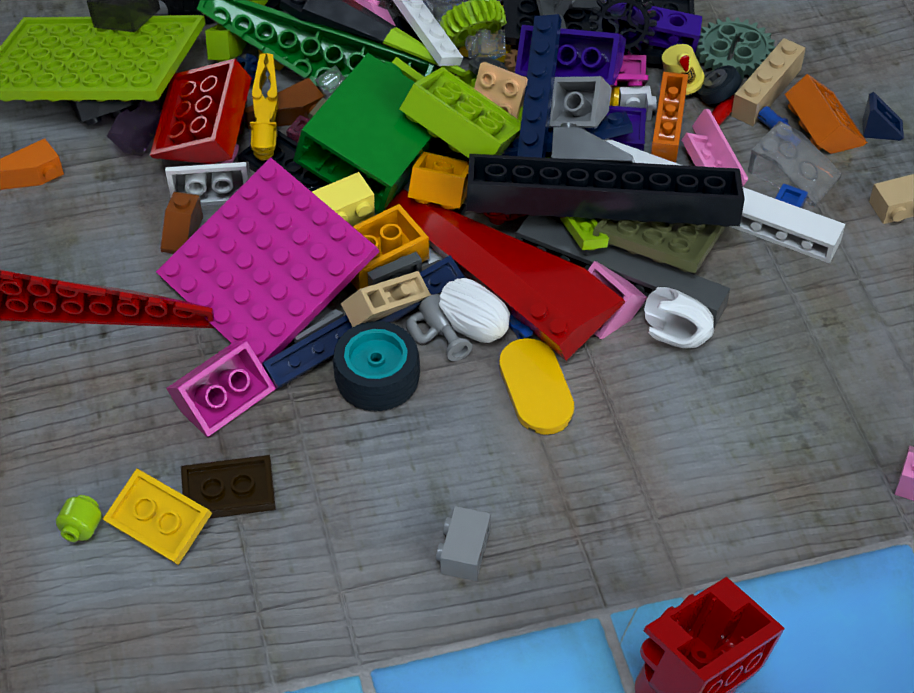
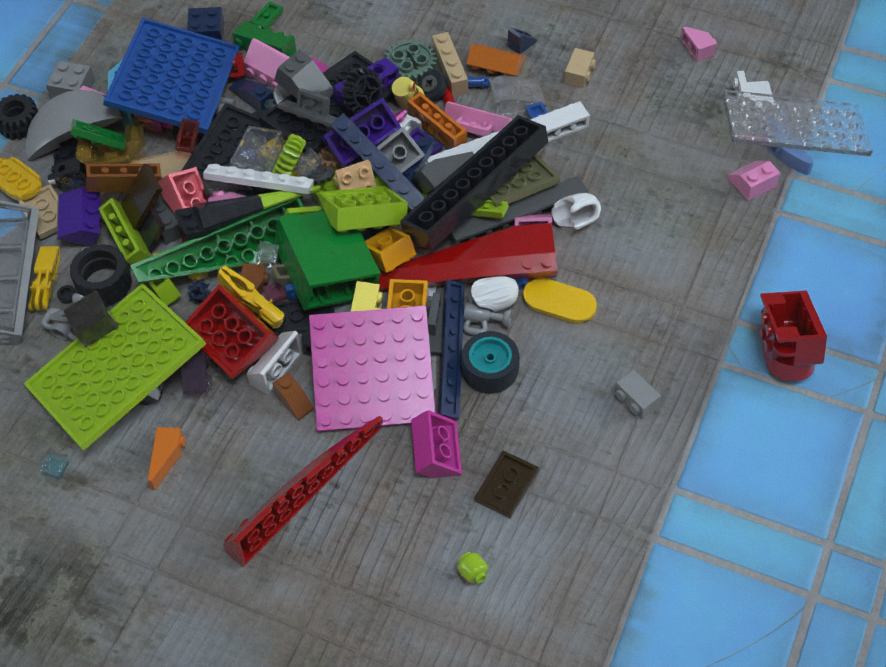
camera: 50 degrees left, 5 degrees up
yellow plate [103,468,212,565] -> none
tan slope [341,271,431,327] -> none

